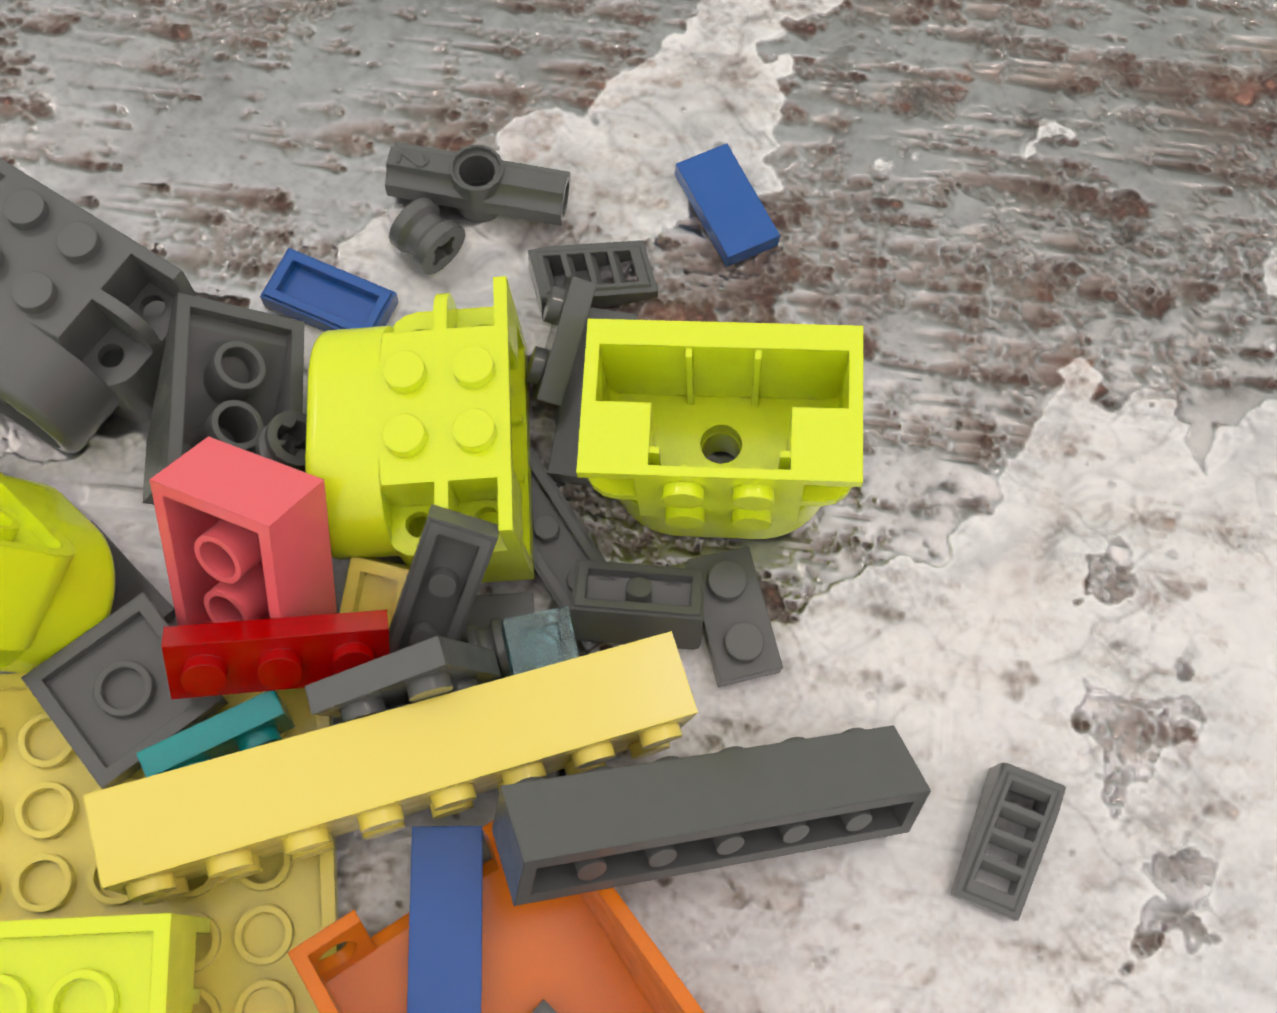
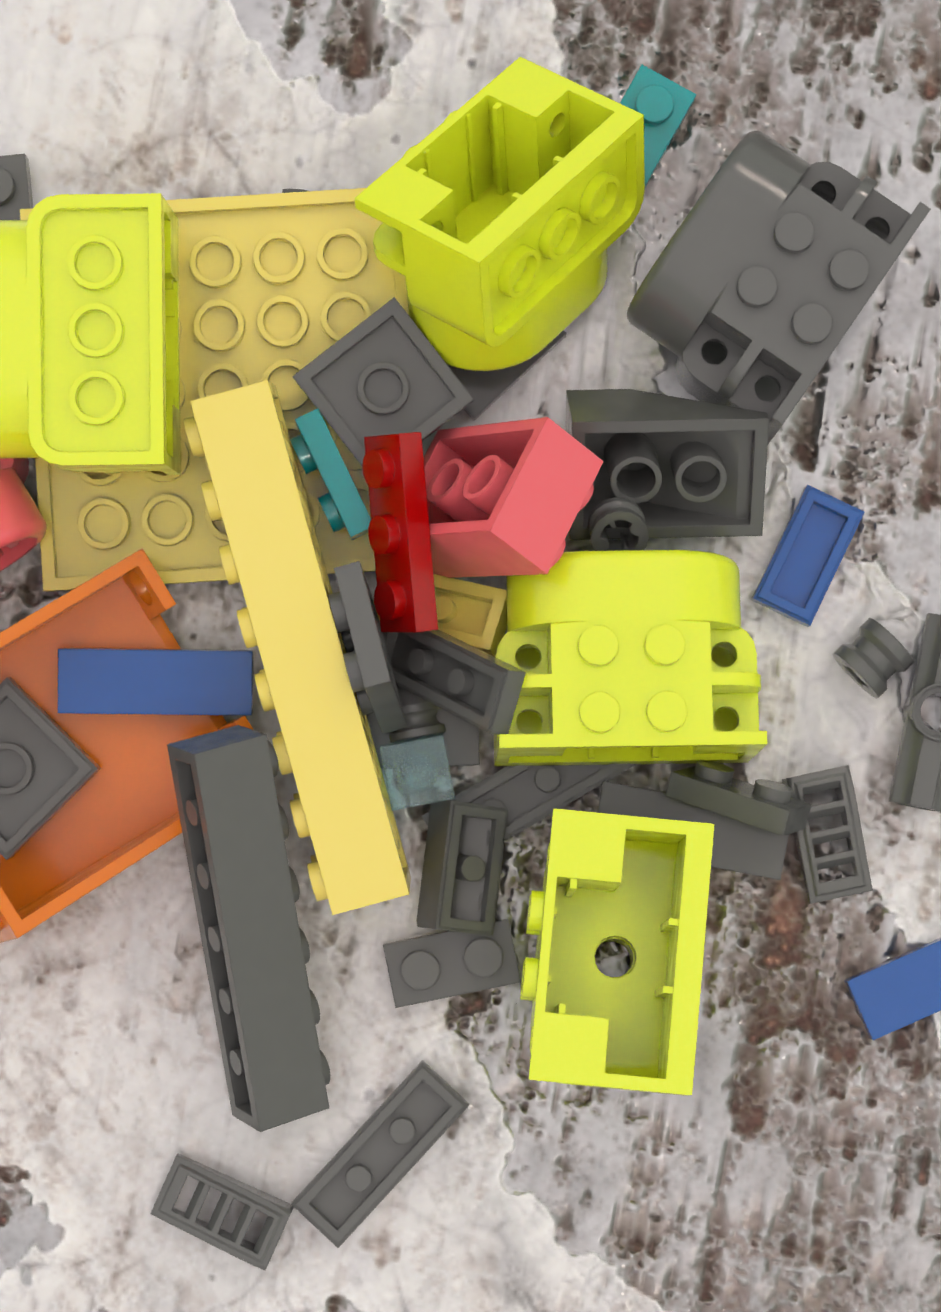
camera: 100 degrees right, 15 degrees up
none -> dark grey tile [291,1060,469,1248]

